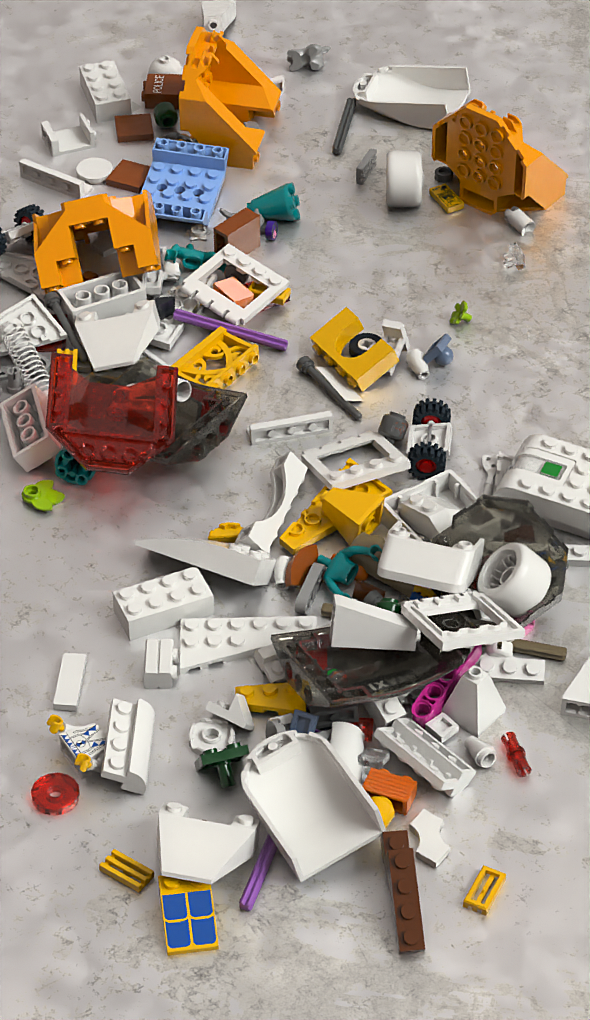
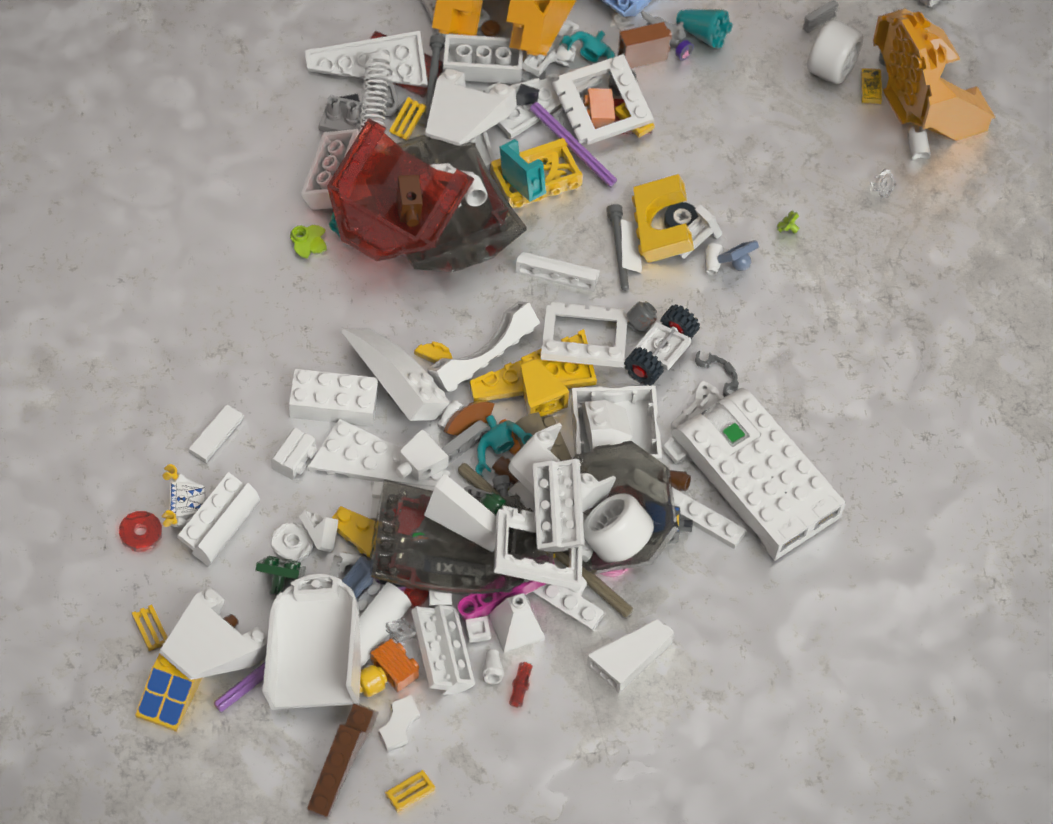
camera: 25 degrees right, 15 degrees up
none -> white torso [395,429,449,481]
none -> reddish brown torso [396,175,422,227]
none -> teal panel [499,139,546,202]
none -> white brick [533,459,585,552]
none -> dark grey piece [695,351,739,397]

